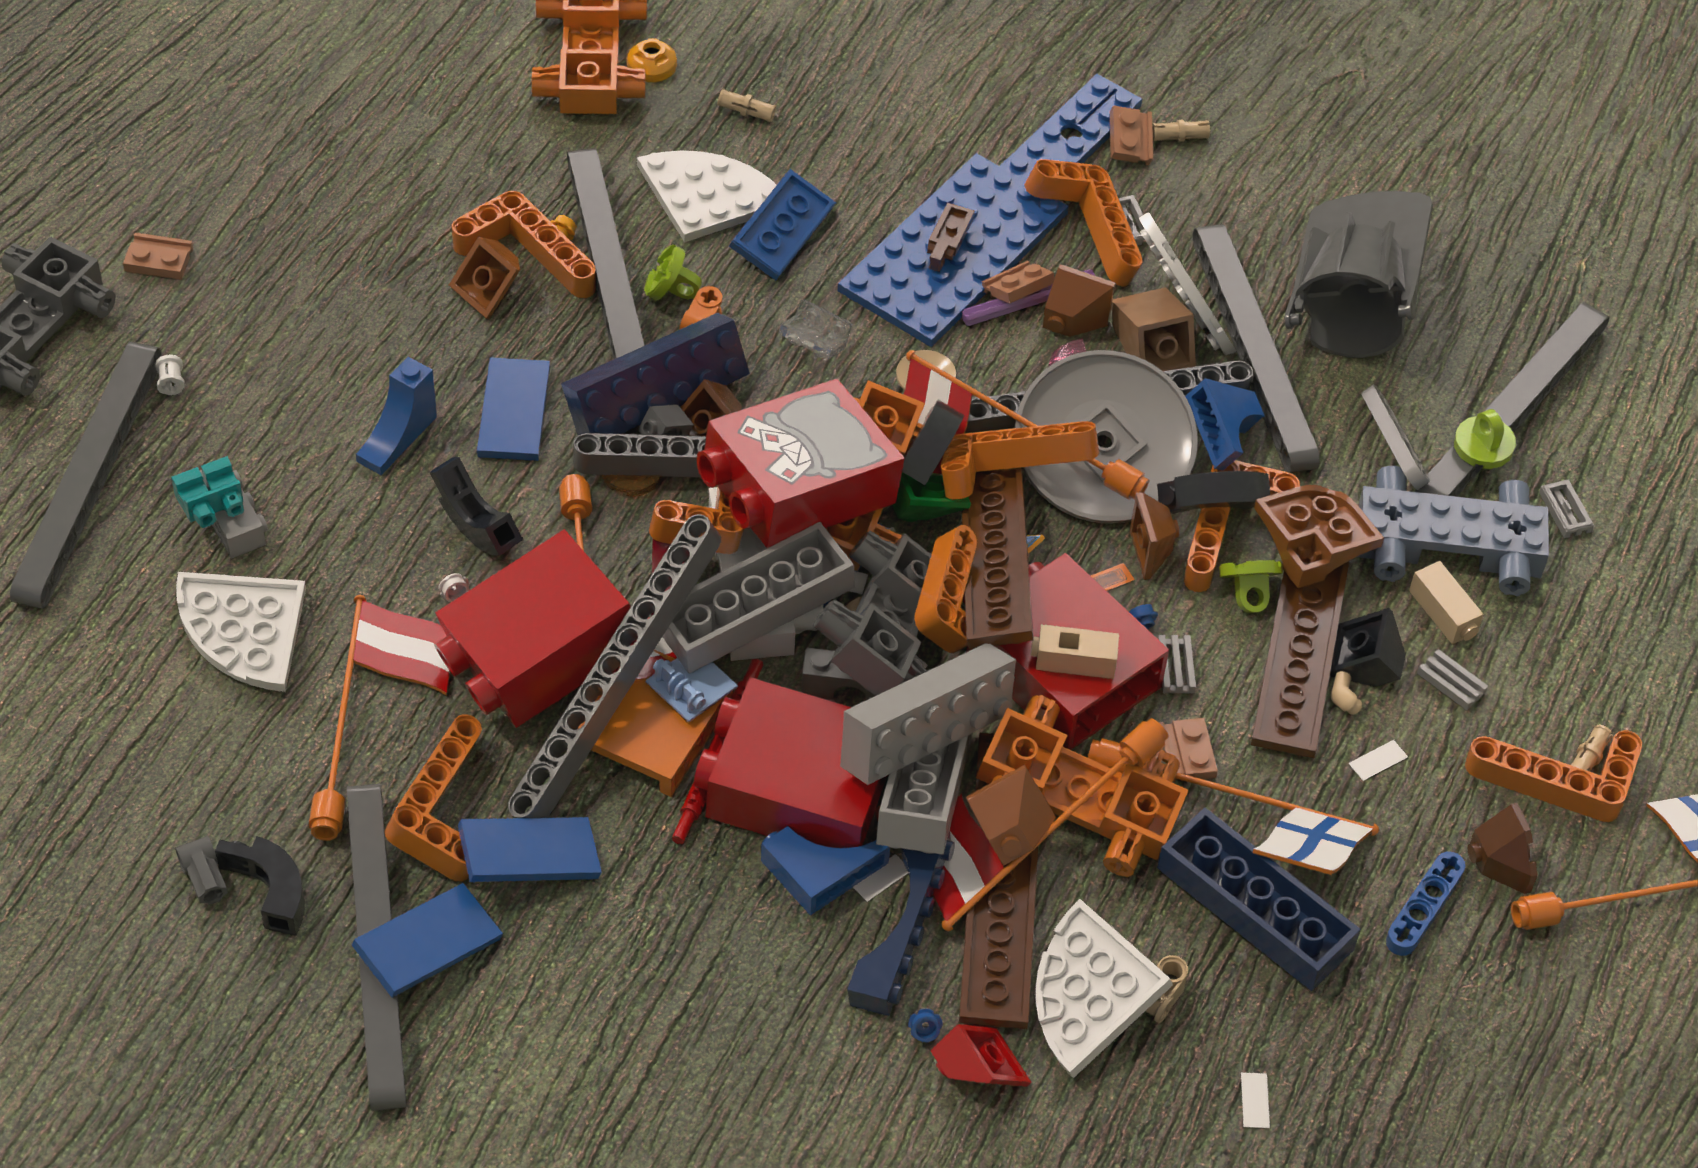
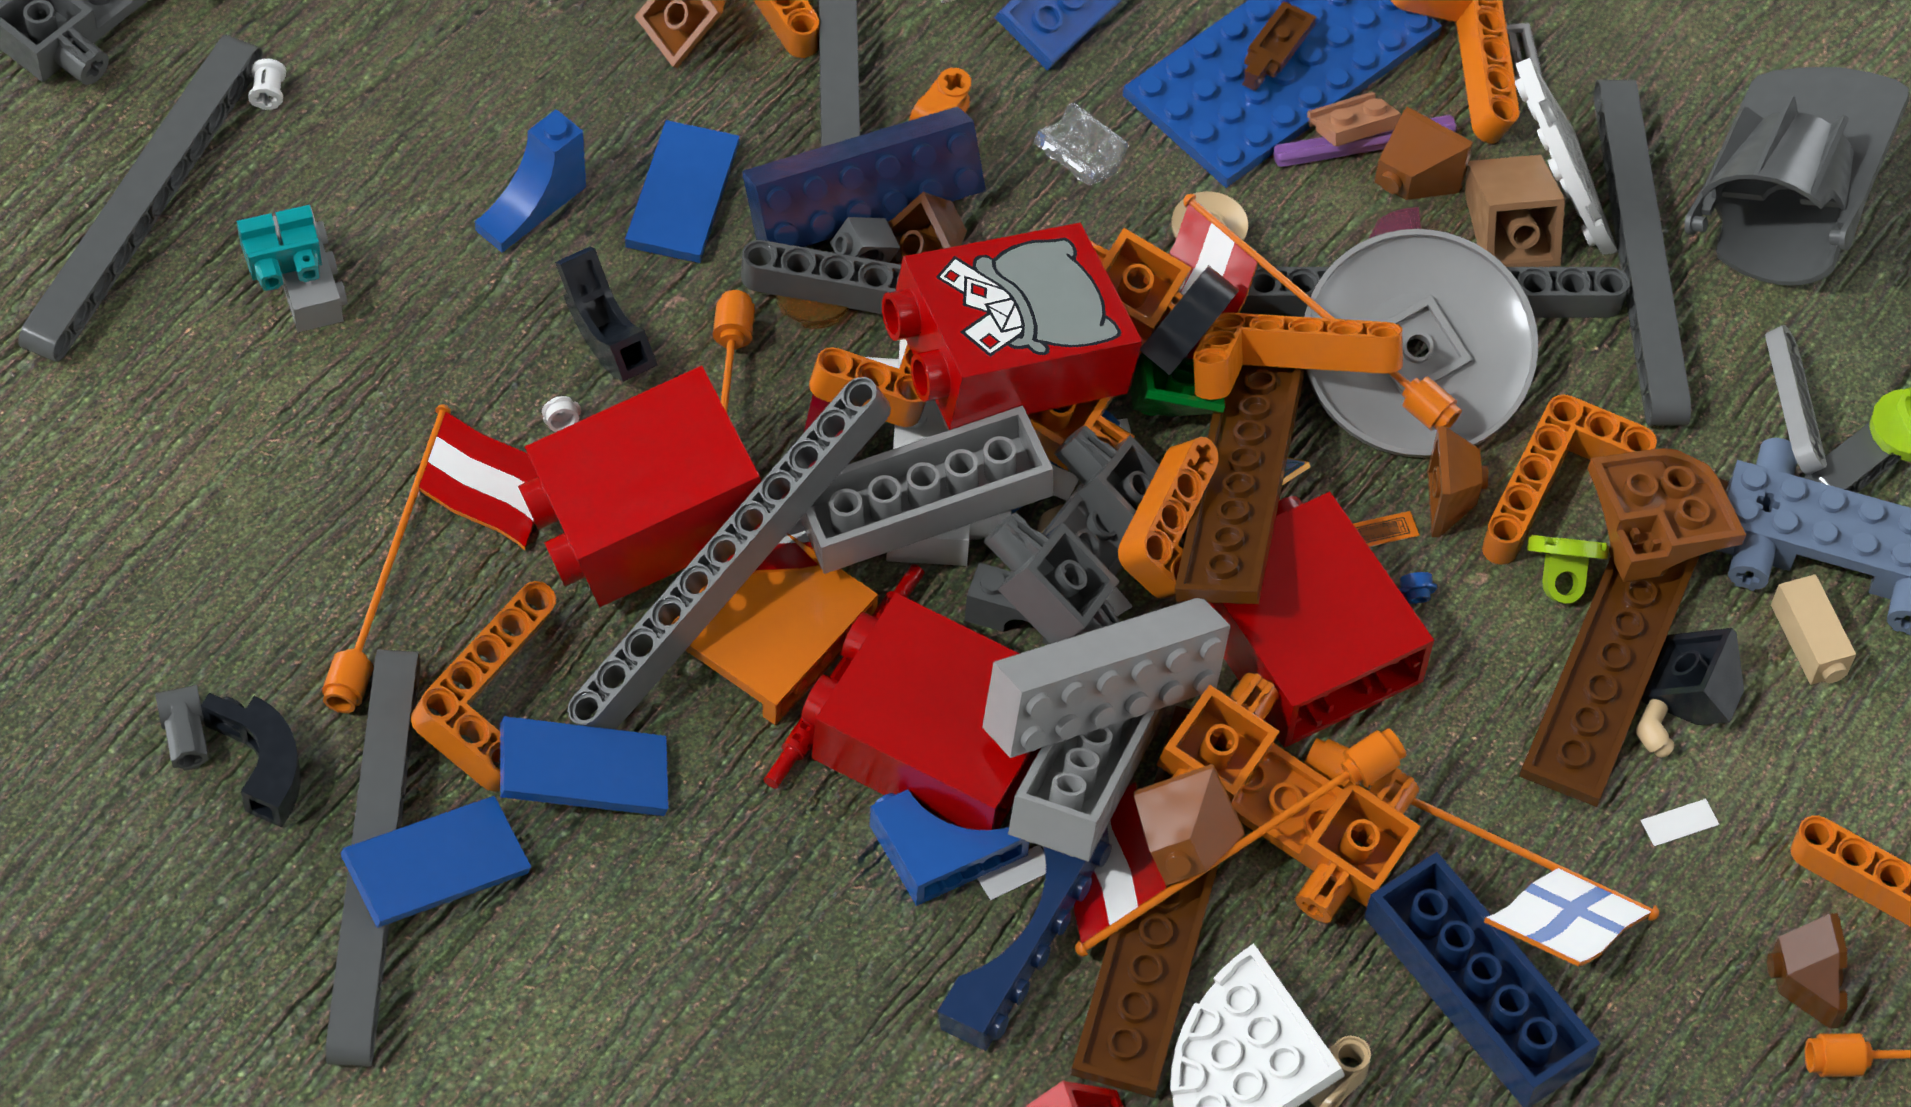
camera: 10 degrees right, 5 degrees up
white plate [176,572,306,692] -> none
lime tile [644,244,702,300] -> none
light blue hinge [646,658,738,722] -> none
blue plate [908,1008,943,1042] -> none
tan brick [1031,624,1119,679] -> none
black arch [1157,471,1270,514] -> none
light grey tile [1158,635,1196,693] -> none
nougat plate [1159,718,1218,783] -> none
blue arch [1185,378,1265,471] -> none
blue beam [1386,852,1465,956] -> none
light grey tile [1417,649,1488,710] -> none

